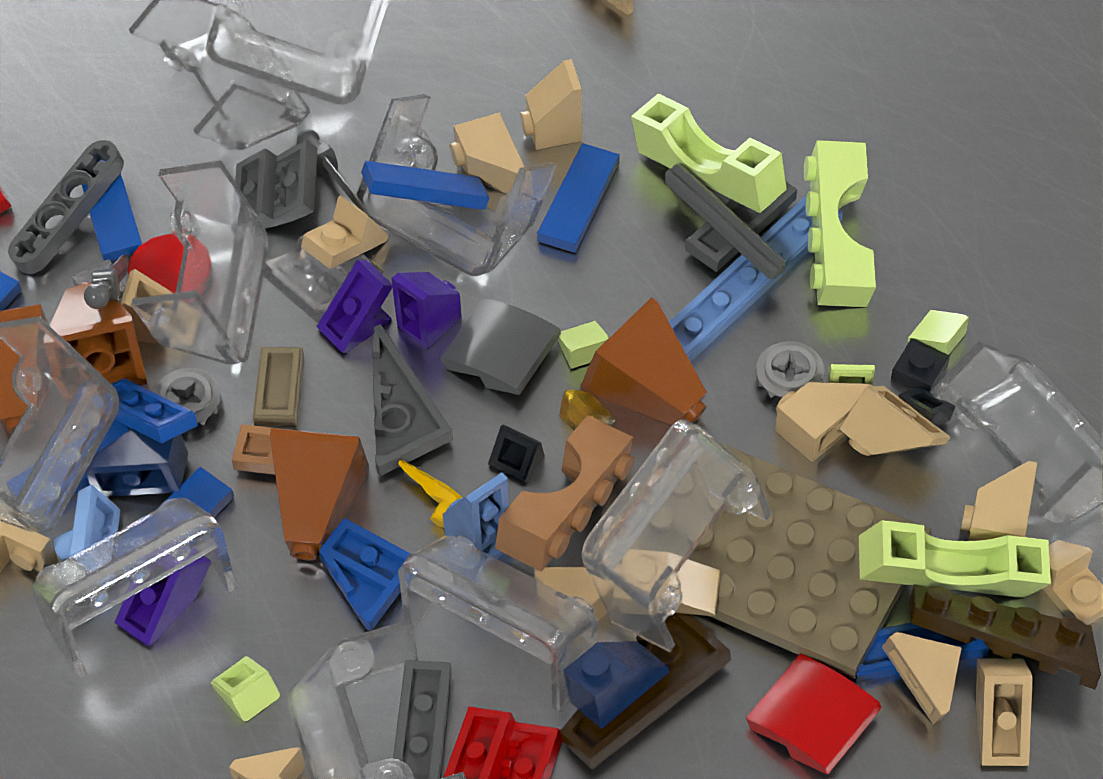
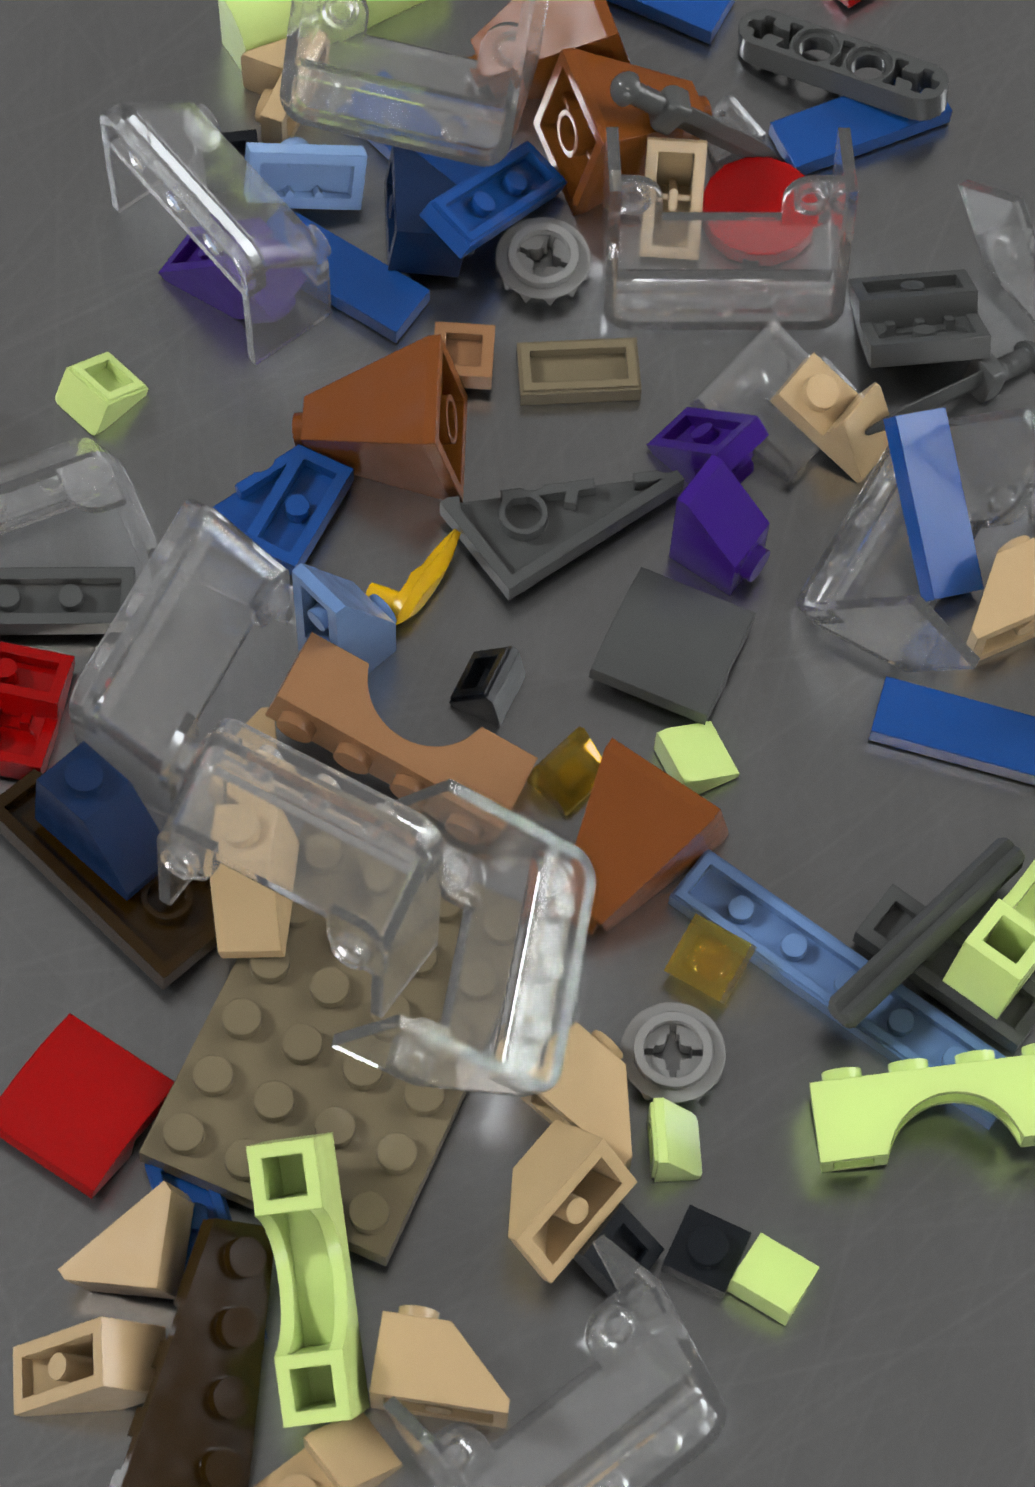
camera: 80 degrees right, 10 degrees up
none -> clear windscreen [331,779,596,1097]
none -> clear yellow plate [664,913,757,1004]

